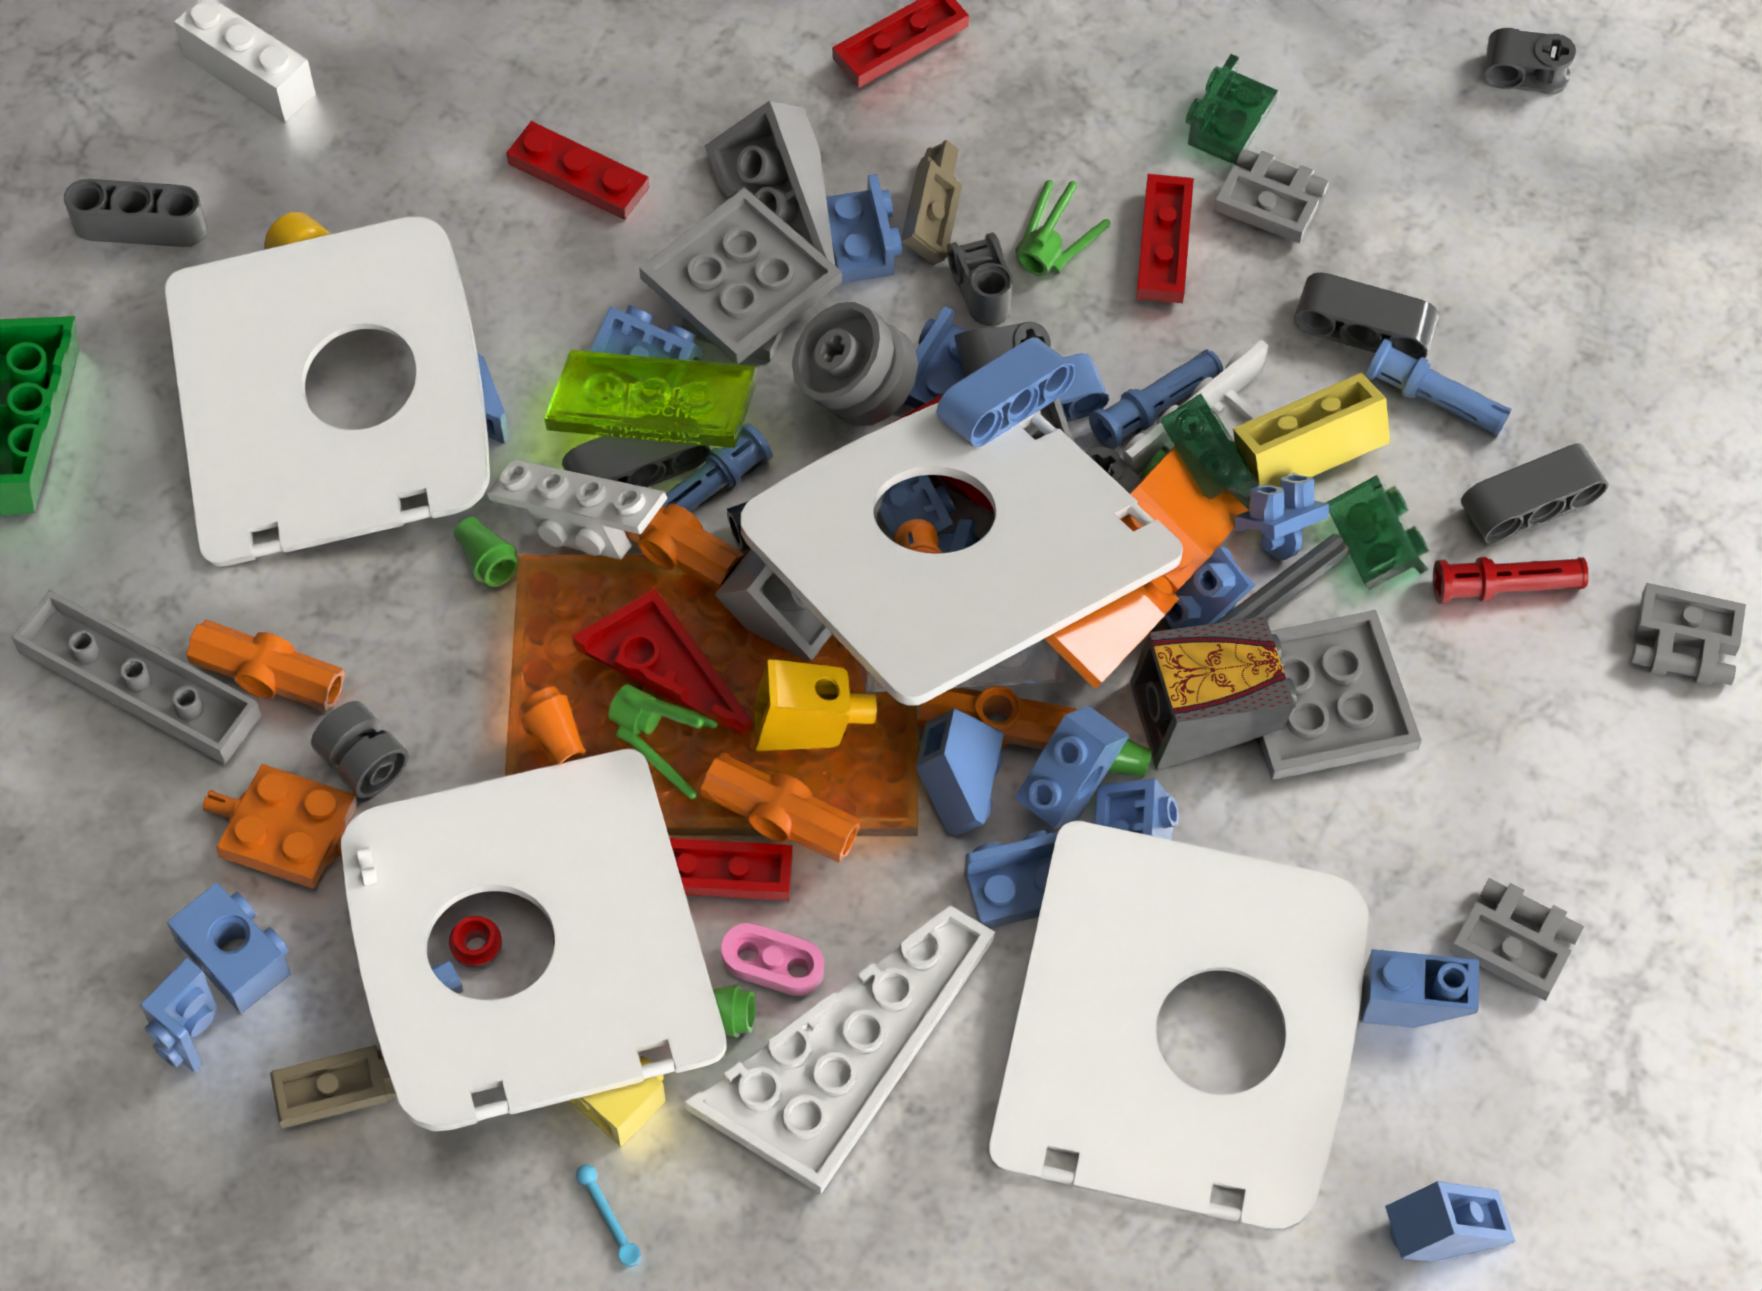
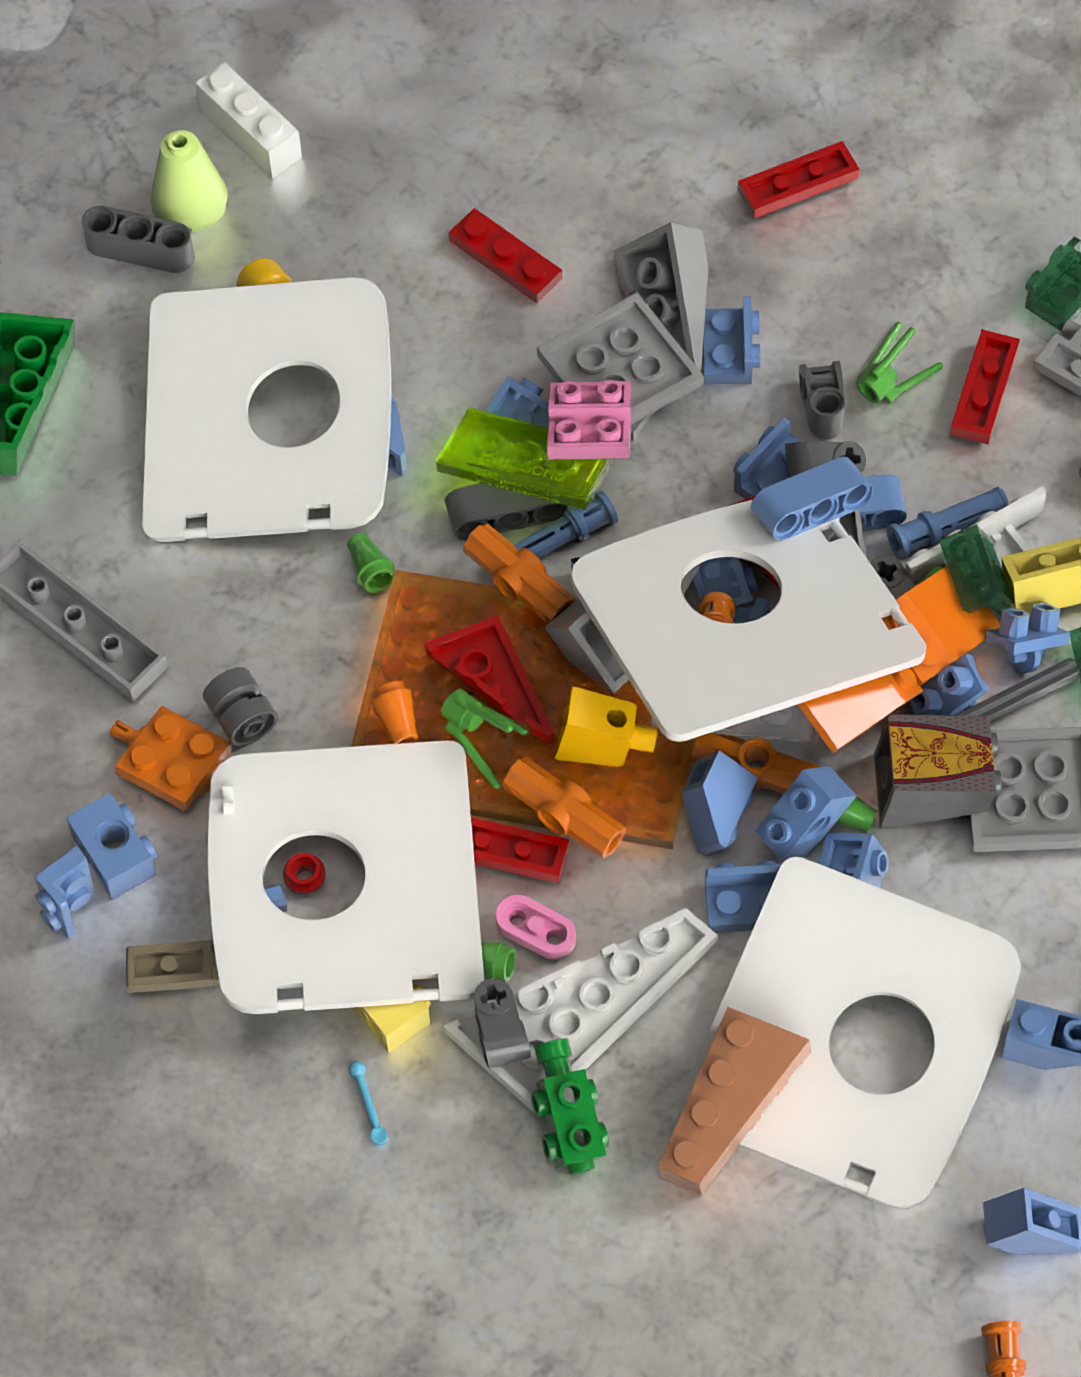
camera: 15 degrees right, 0 degrees up
orange piece [186,619,345,712] -> none
white bracket [487,459,668,560] -> none
light grey wheel [792,302,918,426] -> none
dark tan hinge [901,140,962,265] -> none
none -> yellowish green cone [150,130,227,232]
none -> dark grey piece [474,978,531,1069]
none -> green brick [531,1038,609,1175]
none -> bright pink slope [547,380,631,460]
none -> nougat wedge [658,1007,811,1195]

